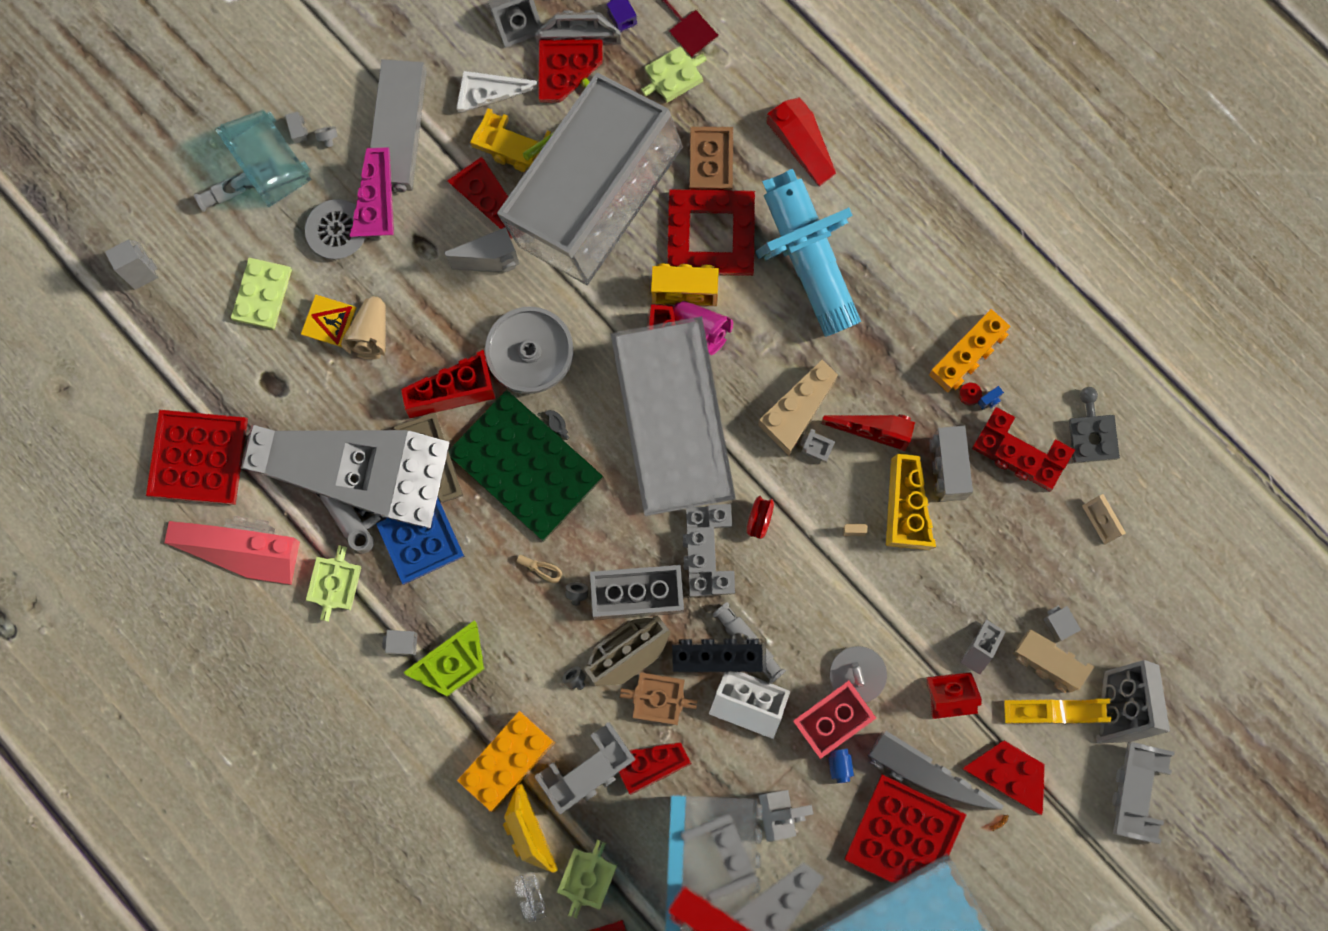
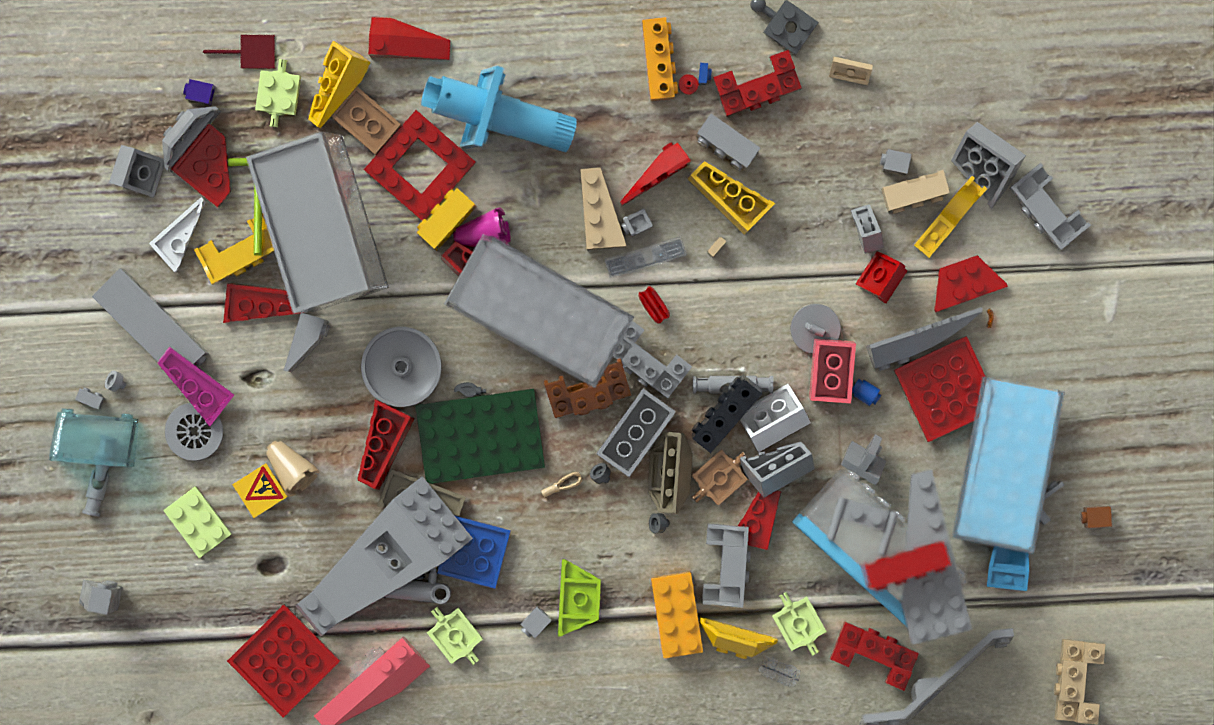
camera: 55 degrees left, 10 degrees up
none -> yellow wedge [308,41,371,128]
none -> dark orange bracket [544,358,631,418]
none -> clear slope [604,236,687,278]
none -> light grey wedge [740,442,815,497]

